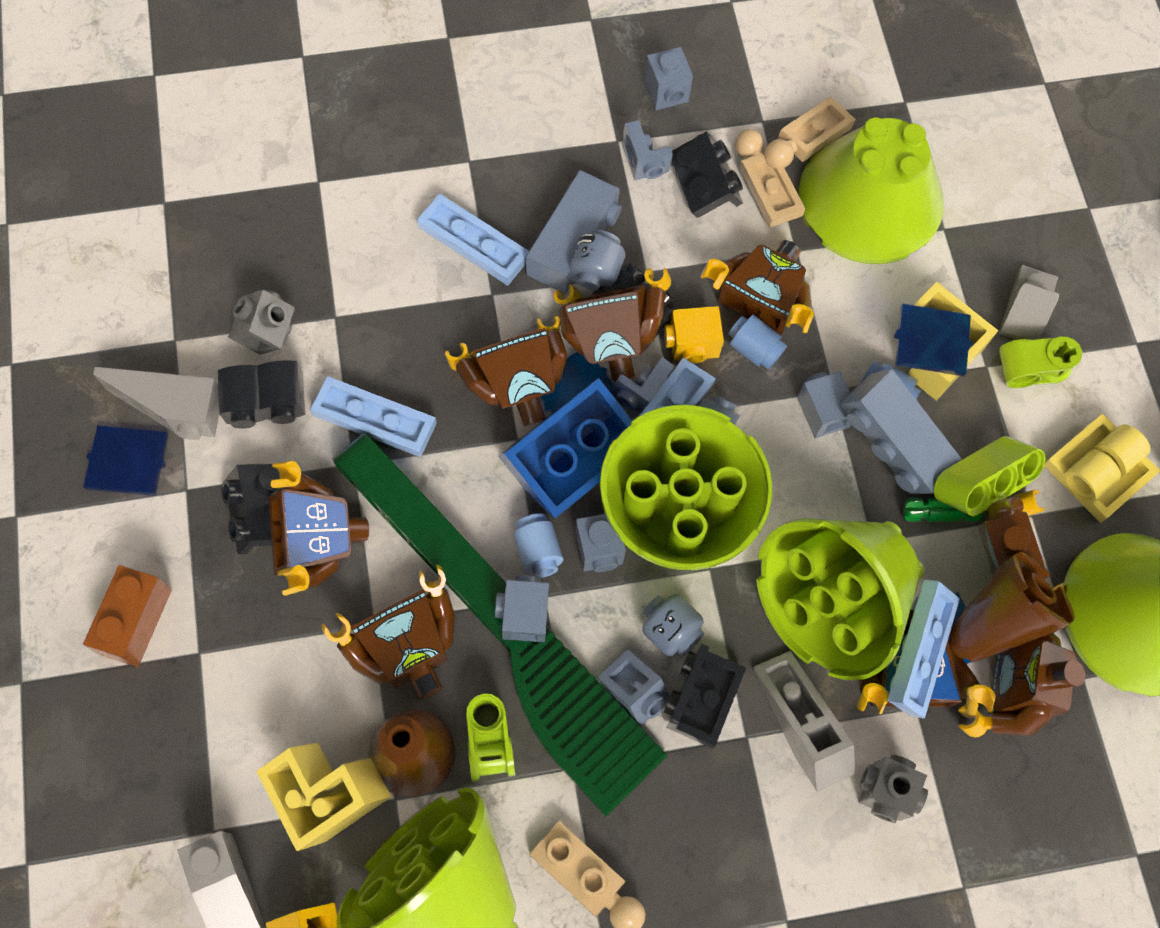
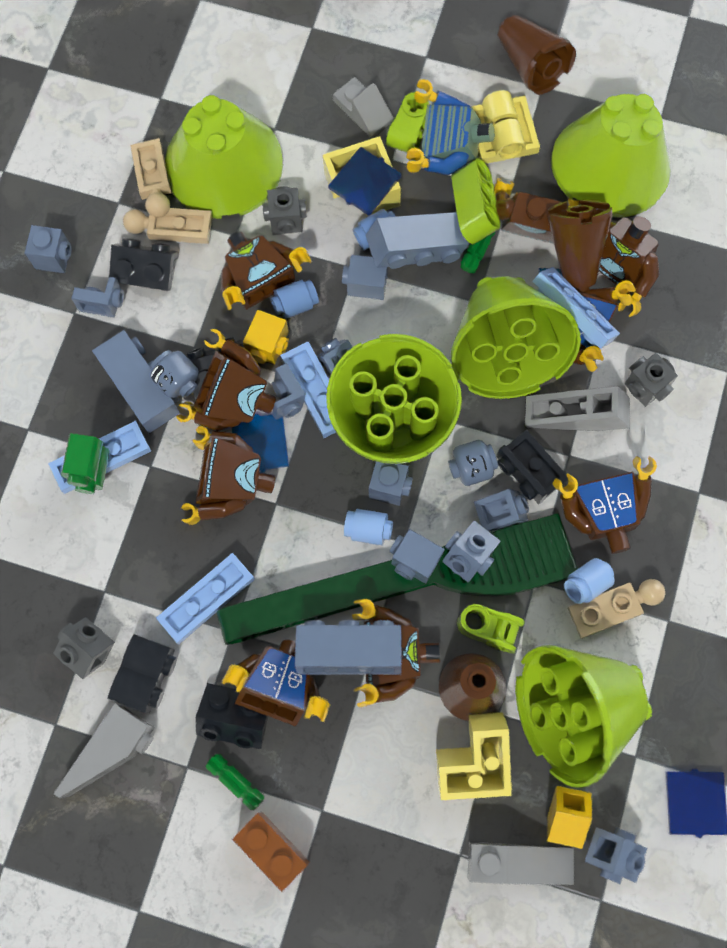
camera: 55 degrees left, 5 degrees up
clear blue piece [83,425,168,496] -> none
blue slope [498,378,632,518] -> none
none -> green brick [61,433,110,494]
none -> green axle [206,754,264,811]
none -> dark grey brick [262,186,307,235]
none -> sand blue brick [295,620,401,675]
none -> torso [406,79,495,175]
none -> sand blue brick [442,521,501,582]
none -> torso [553,455,657,554]
none -> light blue brick [564,558,614,604]

